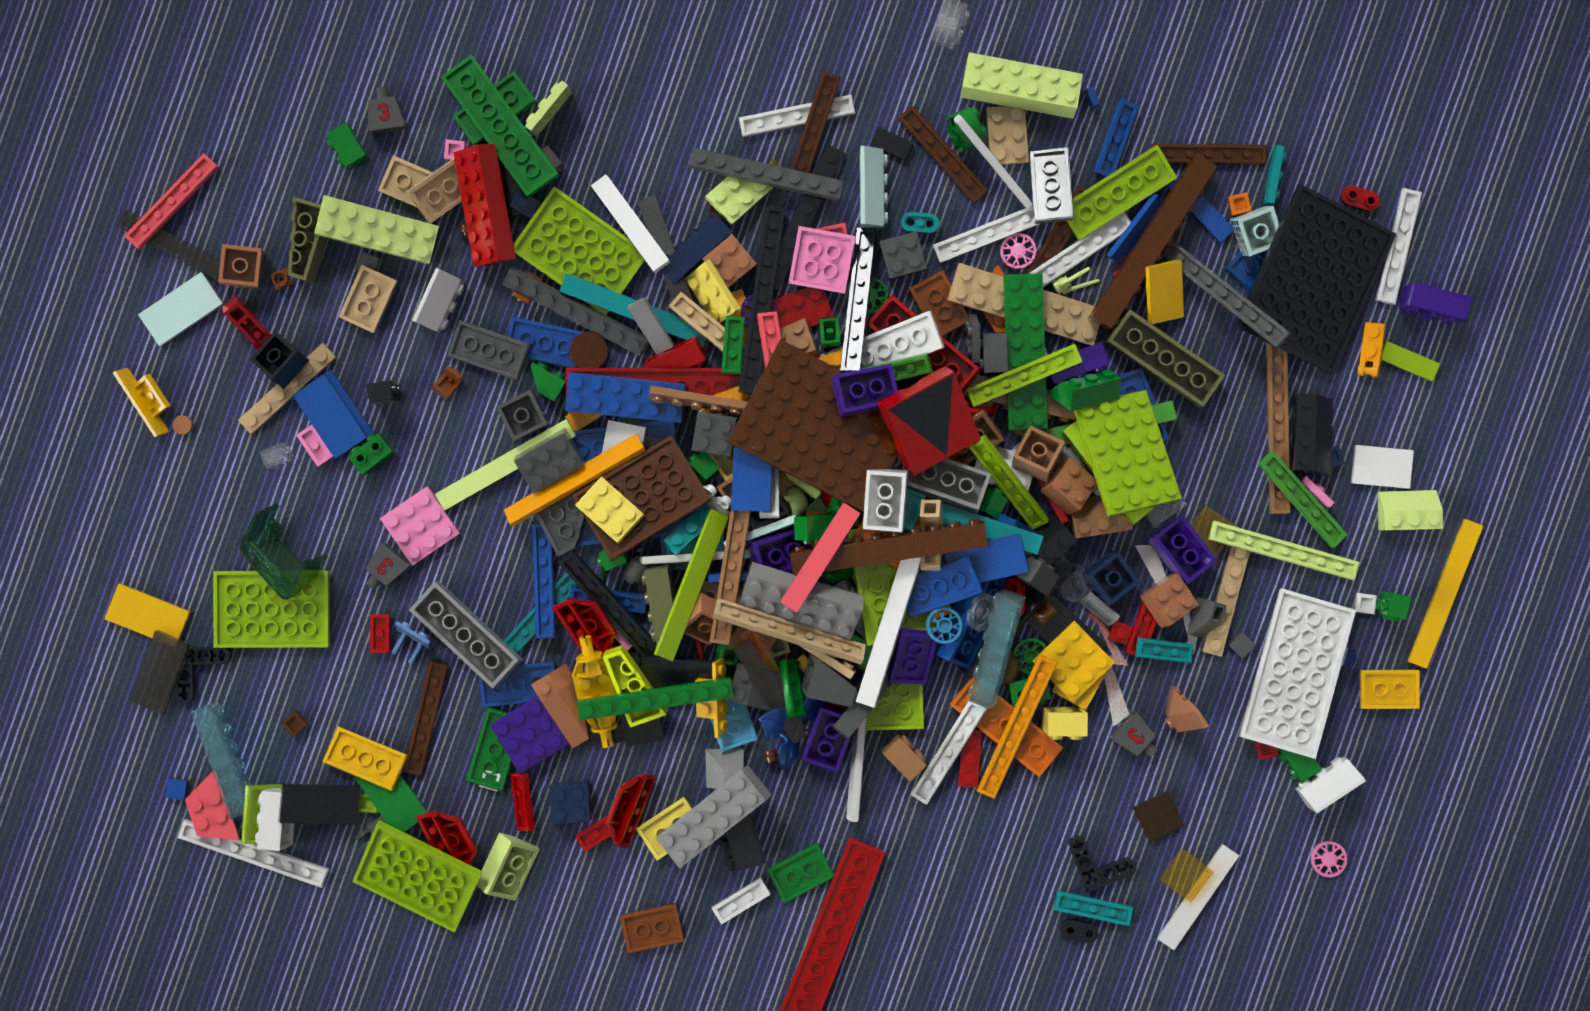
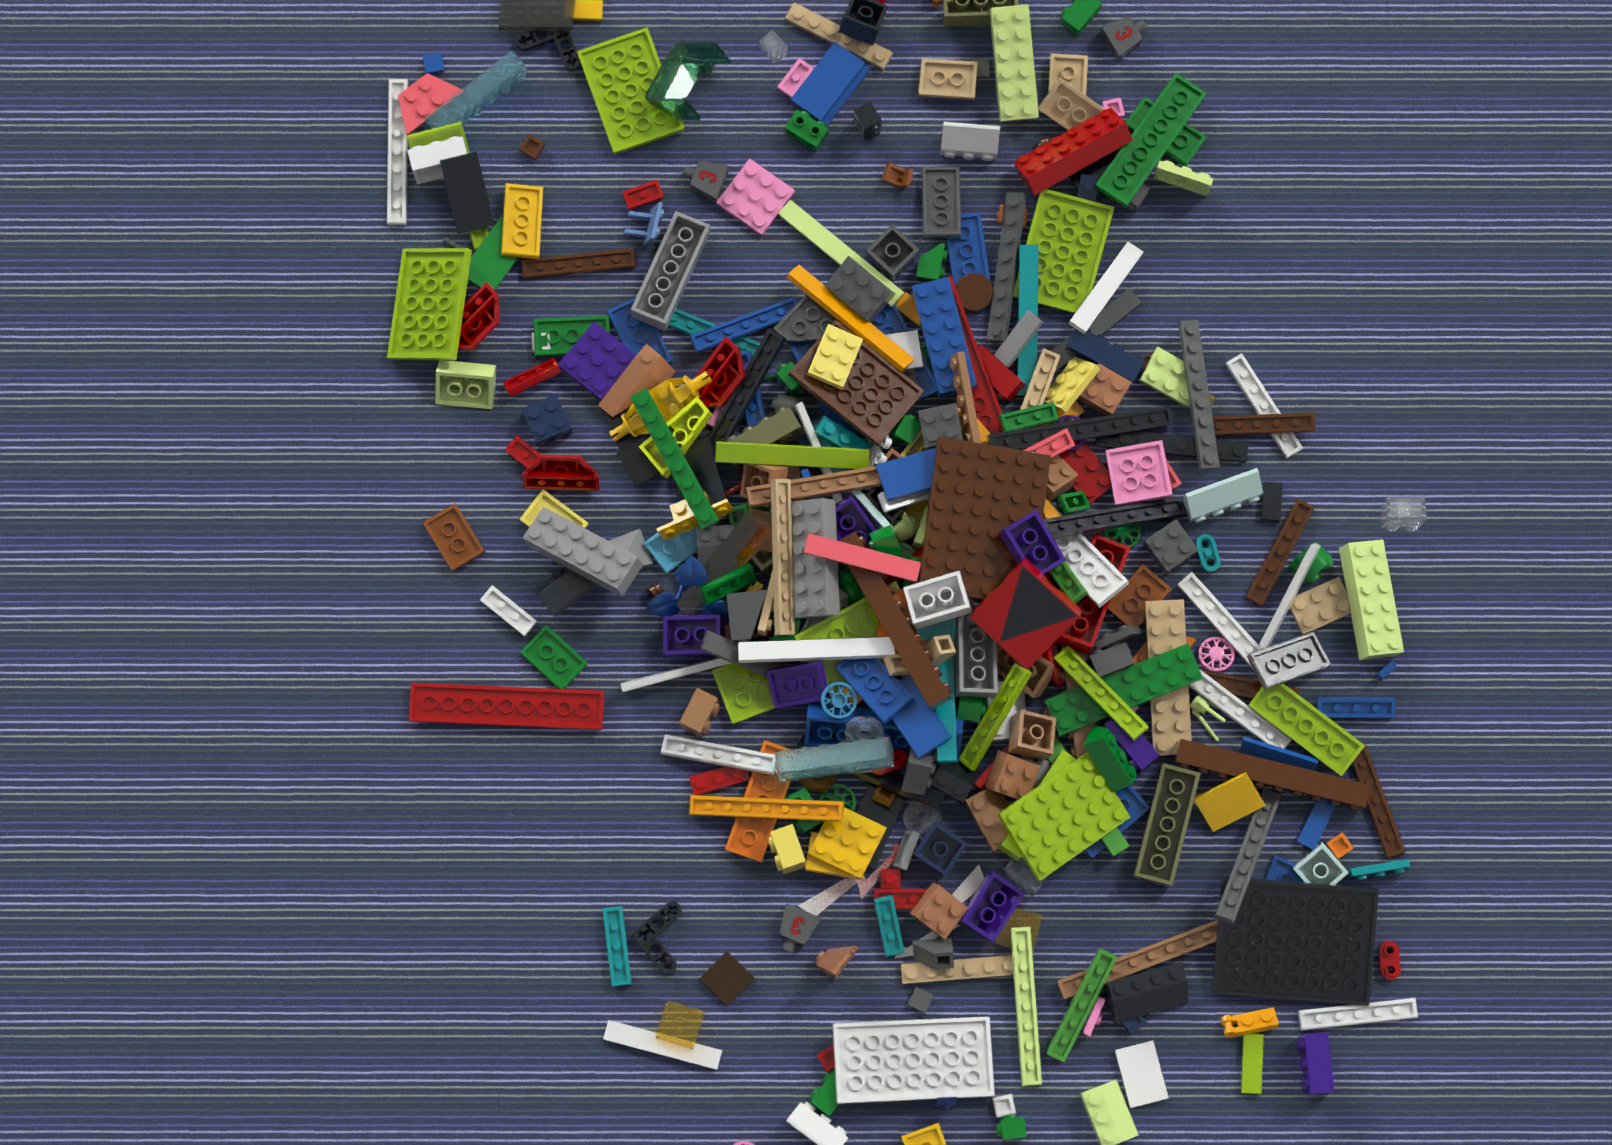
camera: 65 degrees right, 10 degrees down
black plate [1059,919,1098,943] -> none

